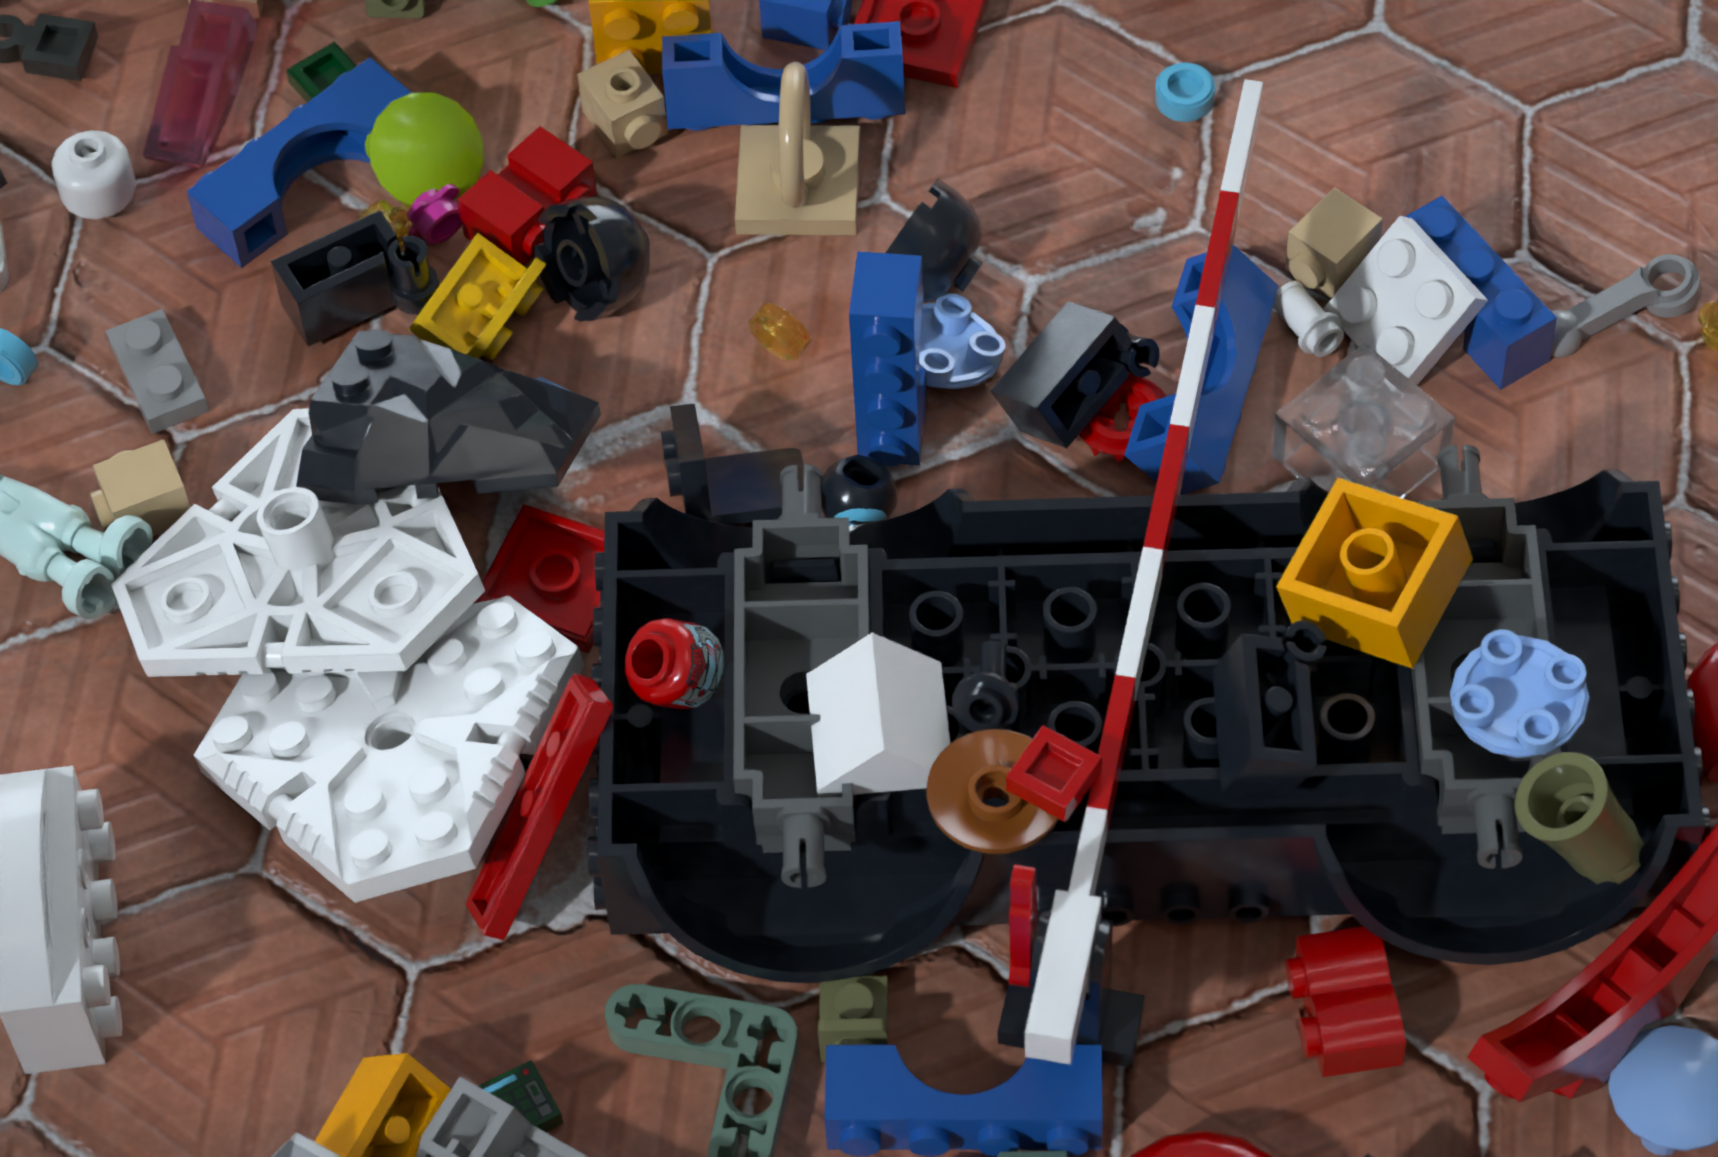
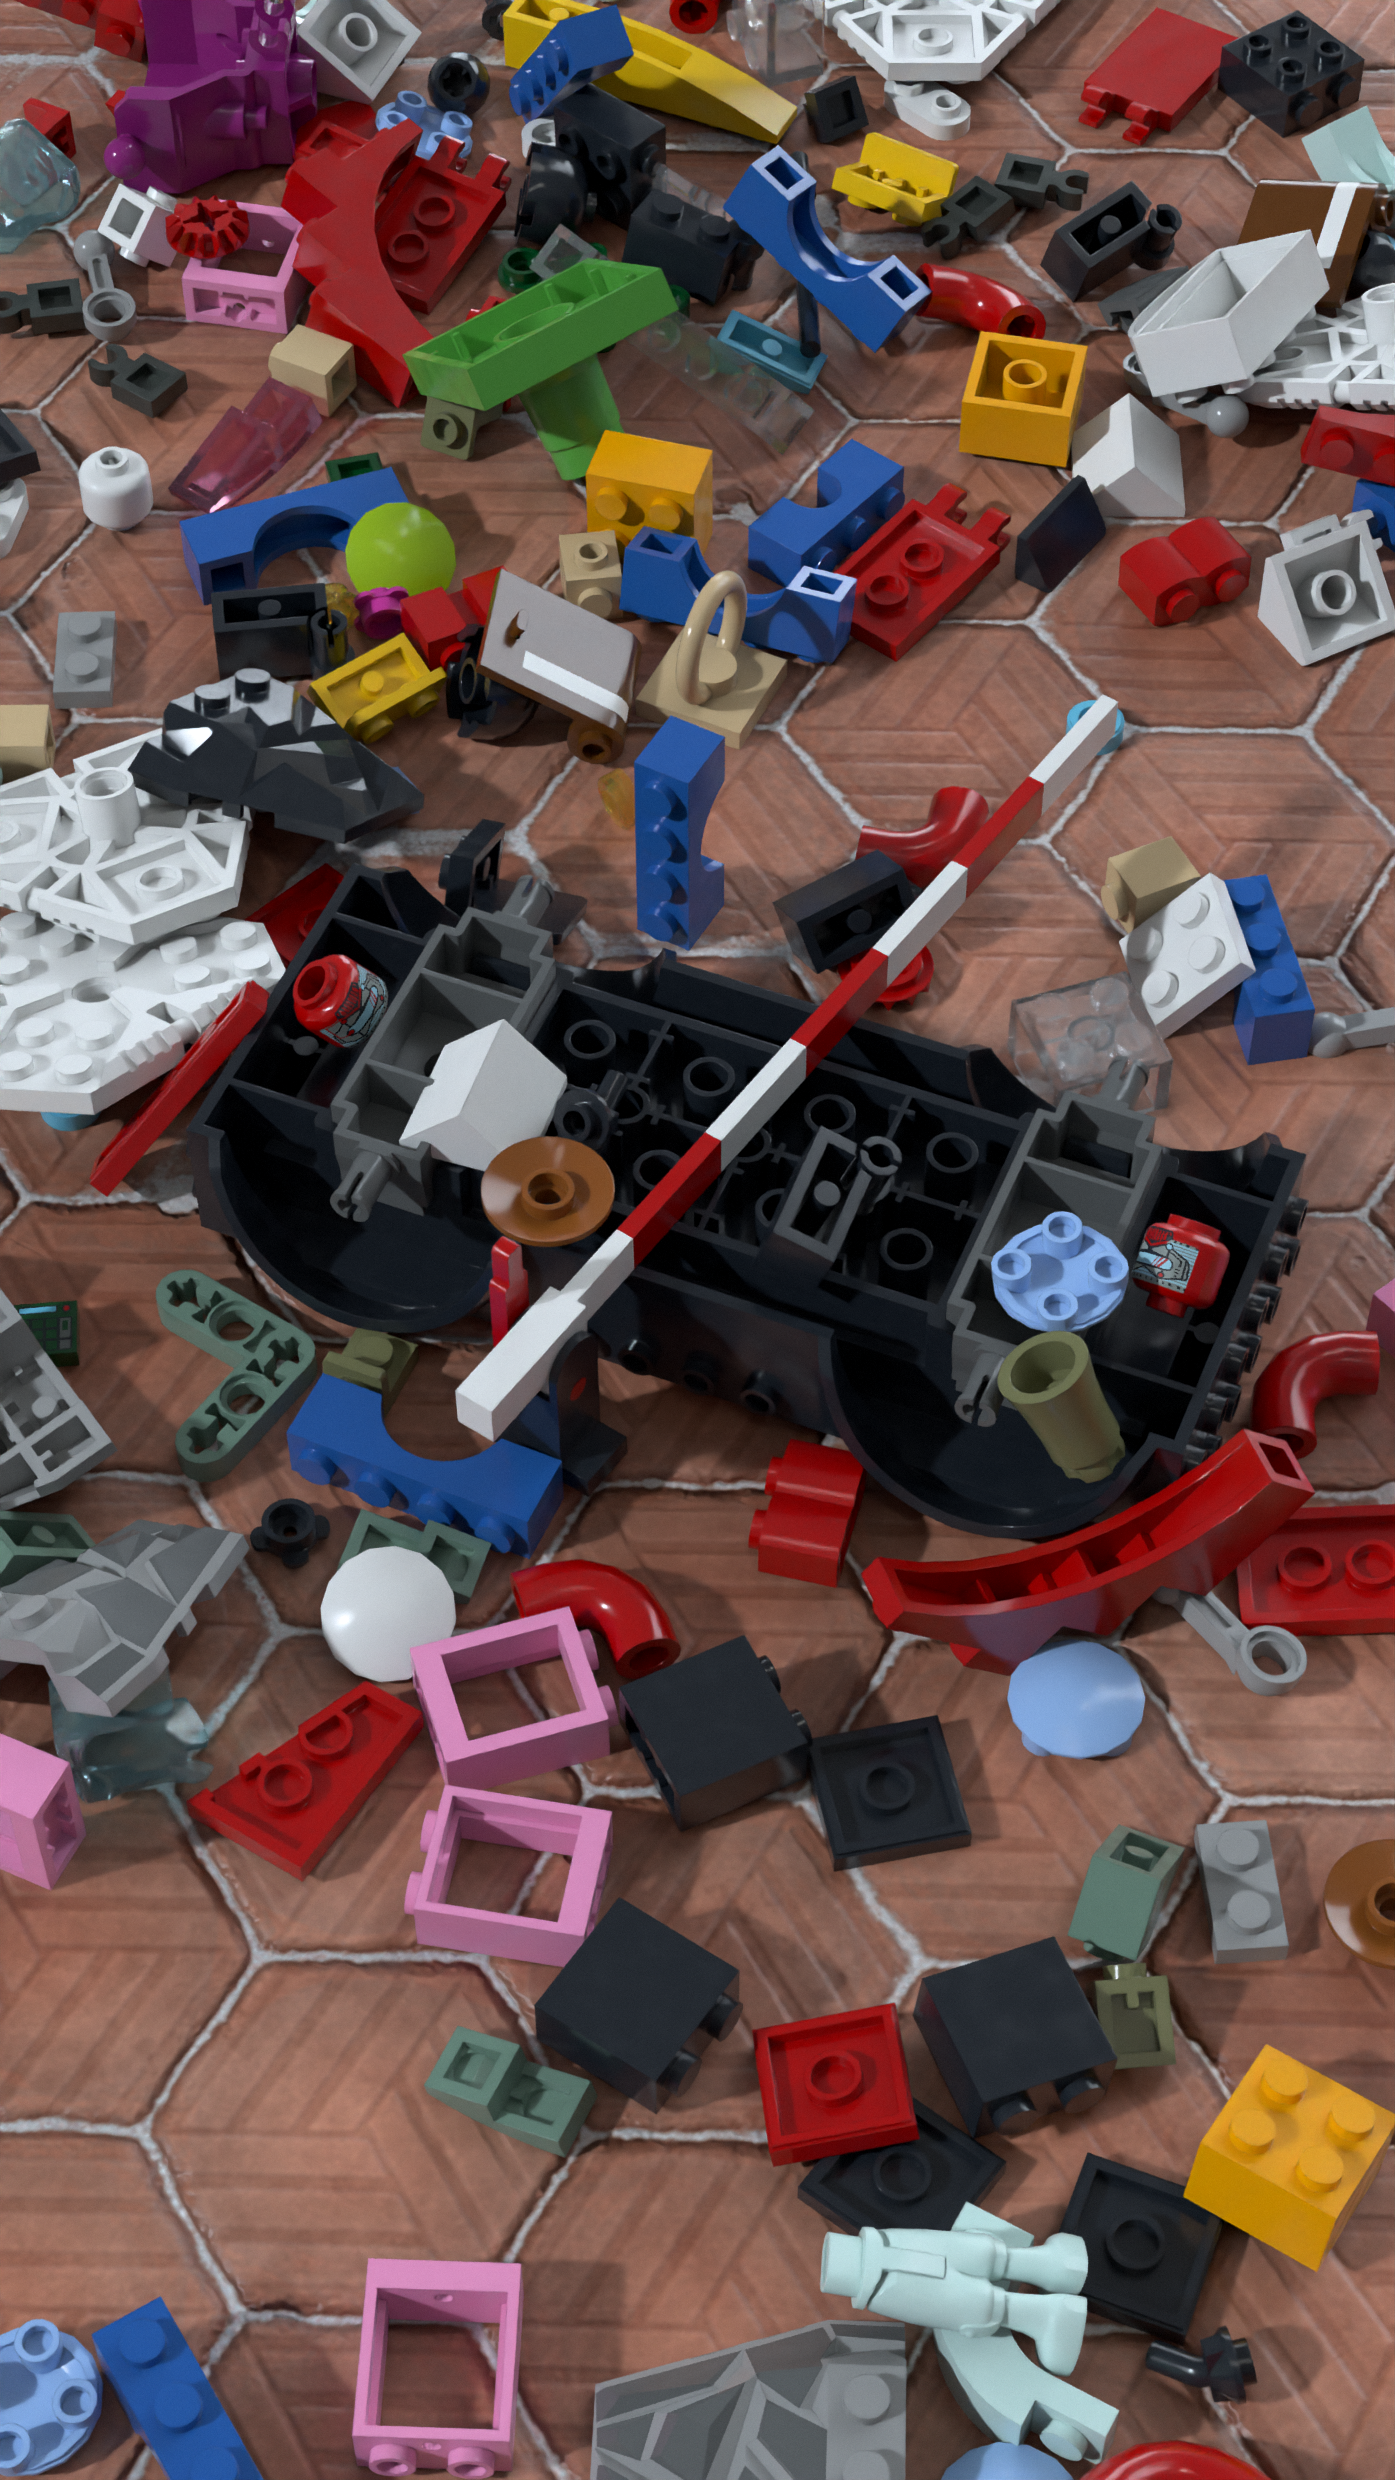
camera: 20 degrees right, 5 degrees down
black piece [821,454,897,526] -> none
black cylinder [885,178,983,303] -> none
light blue dish [919,293,1005,389] -> none
red plate [1006,726,1102,822] -> none
blue arch [1124,244,1279,495] -> none
white pin [1272,281,1344,357] -> none
light orange brick [1276,478,1473,669] -> none
none -> door [475,568,642,764]
none -> red cylinder [855,786,989,888]
none -> red head [1131,1214,1230,1319]

